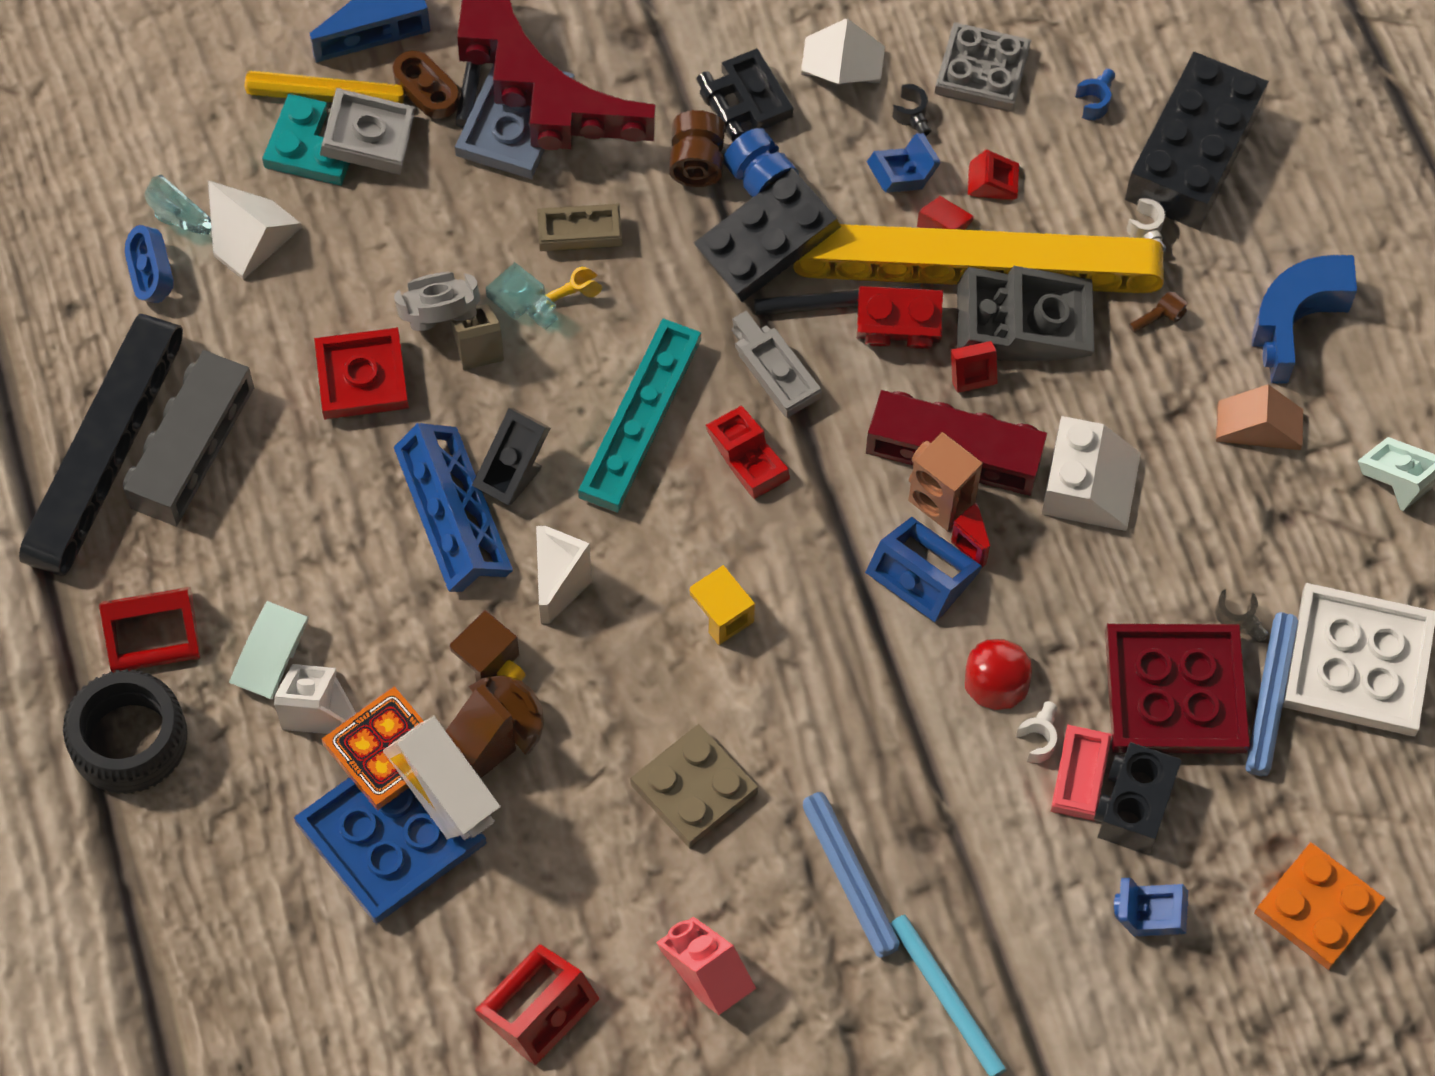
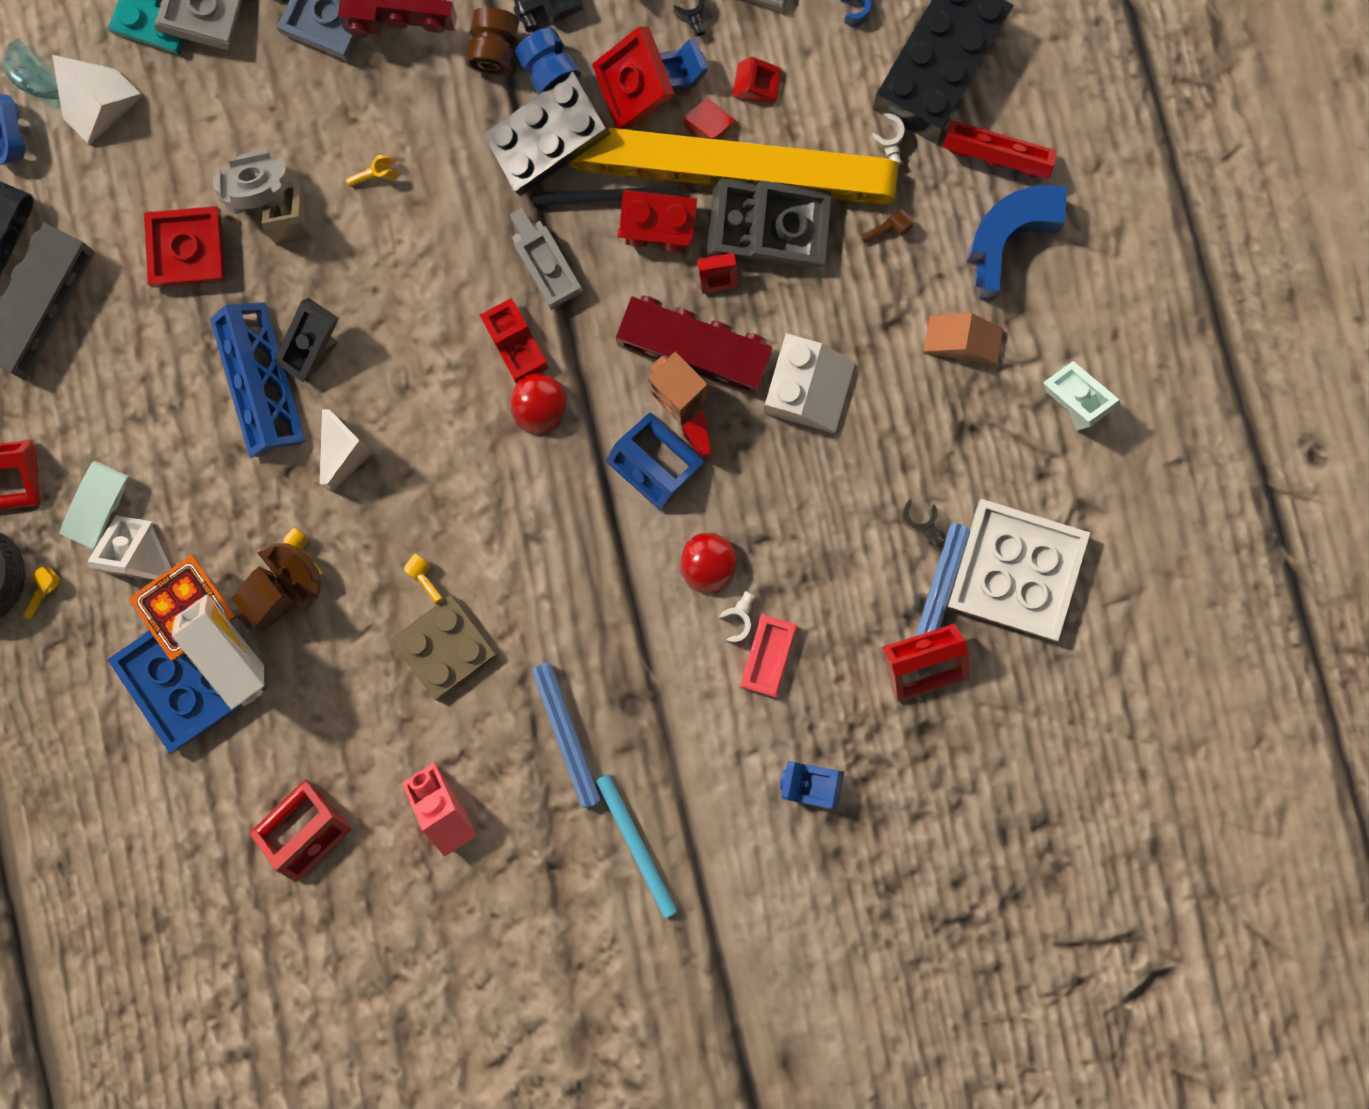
camera: 10 degrees right, 20 degrees up
reddish brown panel [450,610,520,682] -> none
clear light blue plate [485,262,558,329] -> none
dark tan plate [537,204,622,251] -> none
teal plate [578,318,701,513] -> none
yellow panel [690,565,755,645] -> none
black brick [1094,742,1182,855] -> none
dark red plate [1105,624,1250,754] -> none
orange plate [1254,842,1385,970] -> none
none -> yellow hand [23,567,60,620]
none -> yellow hand [404,554,443,604]
none -> red hair [510,373,567,435]
none -> red plate [592,26,675,130]
none -> red tile [882,624,970,702]
none -> red plate [942,119,1056,179]

